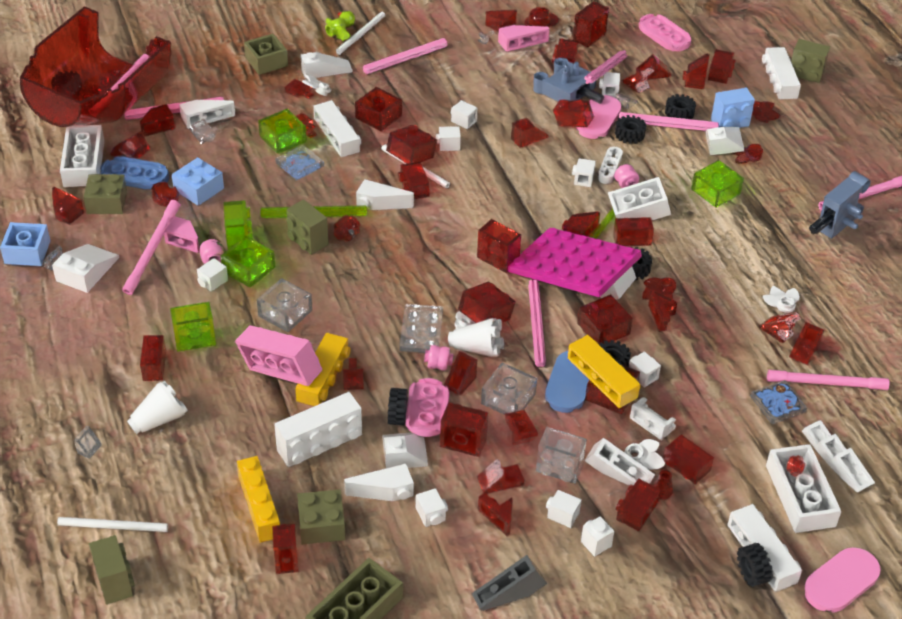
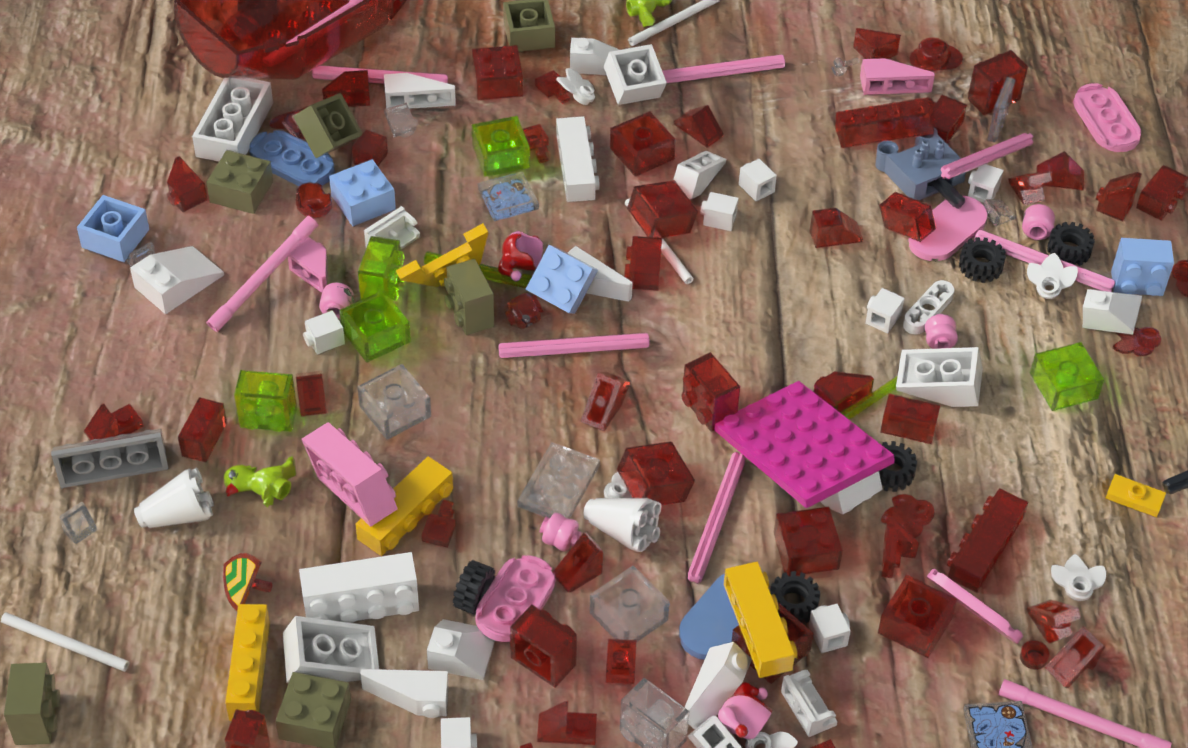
camera: 20 degrees right, 5 degrees up
none -> light grey slope [51,429,168,488]
none -> clear red slope [84,403,144,441]
none -> shield [223,553,273,611]
none -> lime animal [224,456,296,507]
none -> white slope [283,616,379,683]
none -> olive brick [293,93,363,158]
none -> clear red slope [296,371,327,417]
none -> clear red brick [352,130,388,166]
none -> white hinge [364,206,420,261]
none -> yellow wing [396,223,488,287]
none -> clear red brick [472,45,523,100]
none -> piece [498,231,543,281]
none -> bright pink axle [498,333,650,358]
none -> light blue brick [526,245,598,314]
none -> clear red slope [581,372,631,431]
none -> white brick [604,44,667,105]
none -> white slope [670,151,727,200]
none -> clear red slope [674,105,724,148]
none -> white slope [681,642,752,729]
none -> bright pink piece [718,682,773,739]
none -> clear red slope [835,97,934,148]
none -> clear red brick [878,575,957,658]
none -> bright pink tile [927,569,1023,644]
none -> clear red brick [947,488,1029,593]
none -> clear tile [987,77,1015,143]
none -> clear red tile [1020,640,1050,670]
none -> bright pink head [1022,204,1055,240]
none -> white plate [1027,253,1078,299]
none -> yellow plate [1105,474,1166,517]

